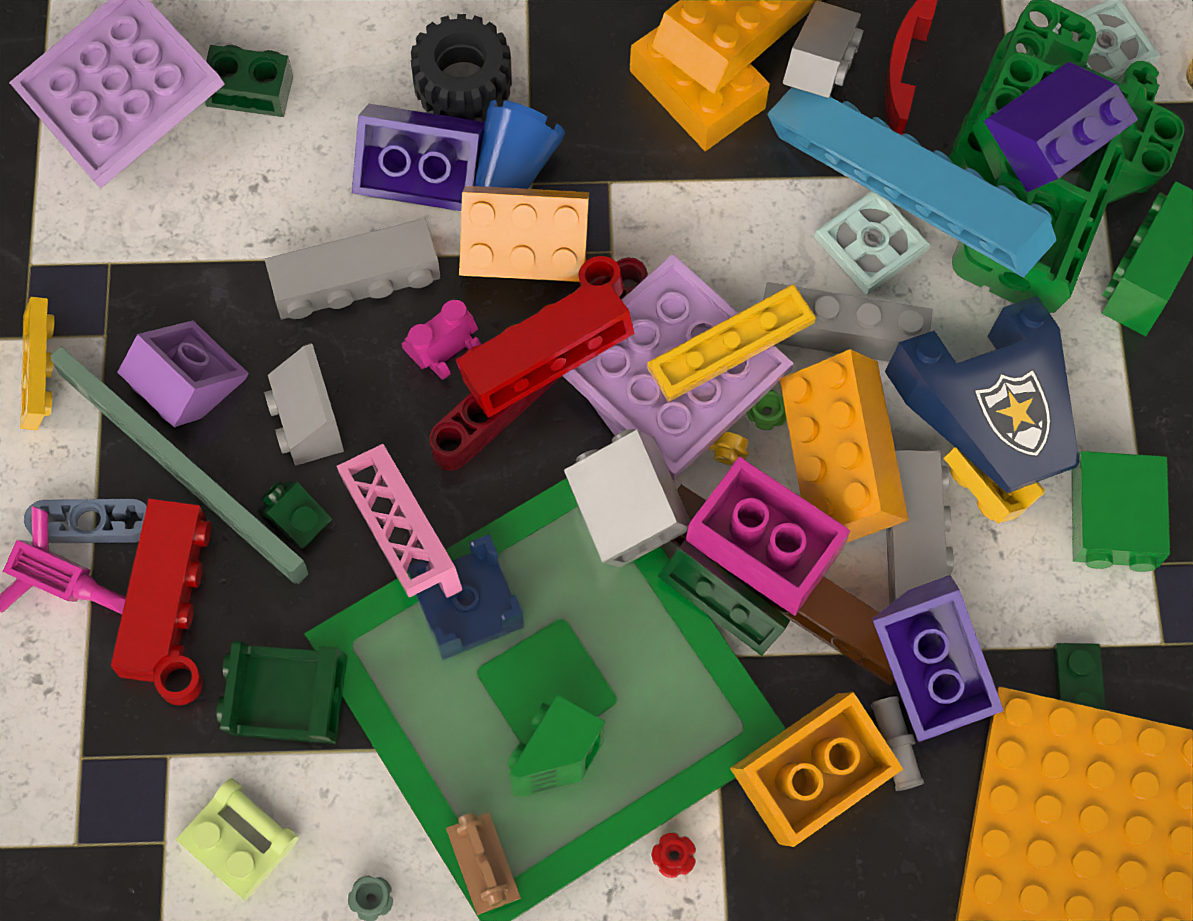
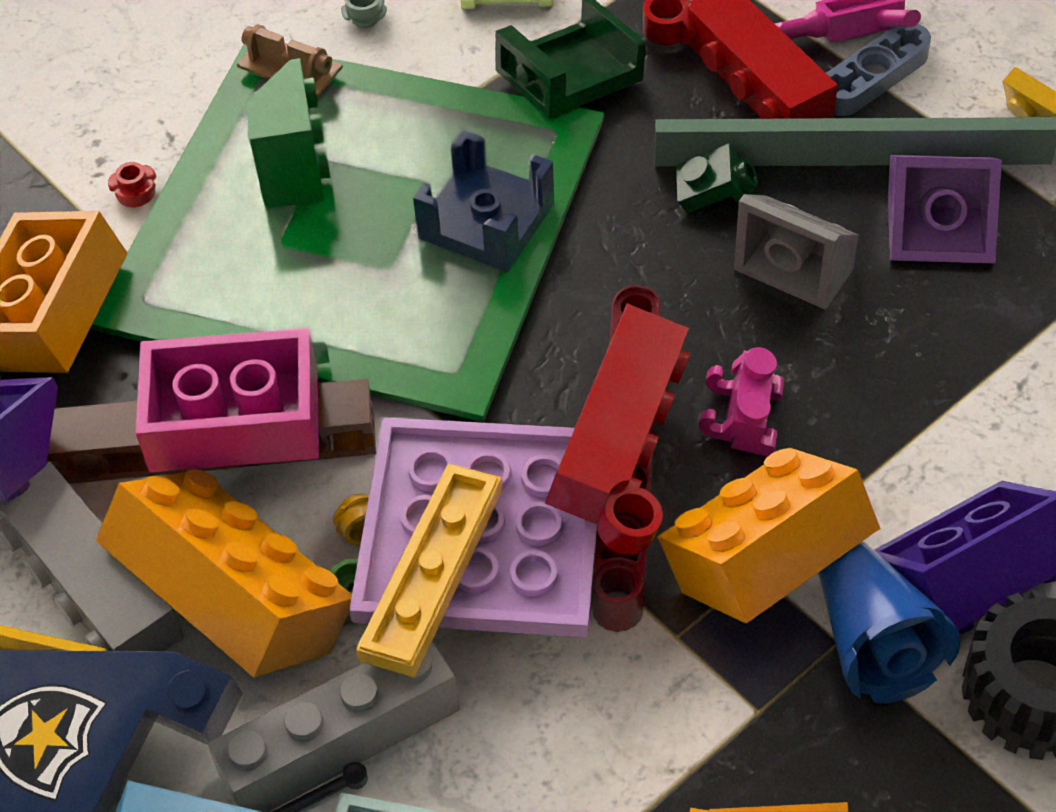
camera: 145 degrees right, 15 degrees down
light grey brick [264,218,440,320] -> none
bright pink fence [337,444,462,598] -> none
brick [564,429,691,567] -> none

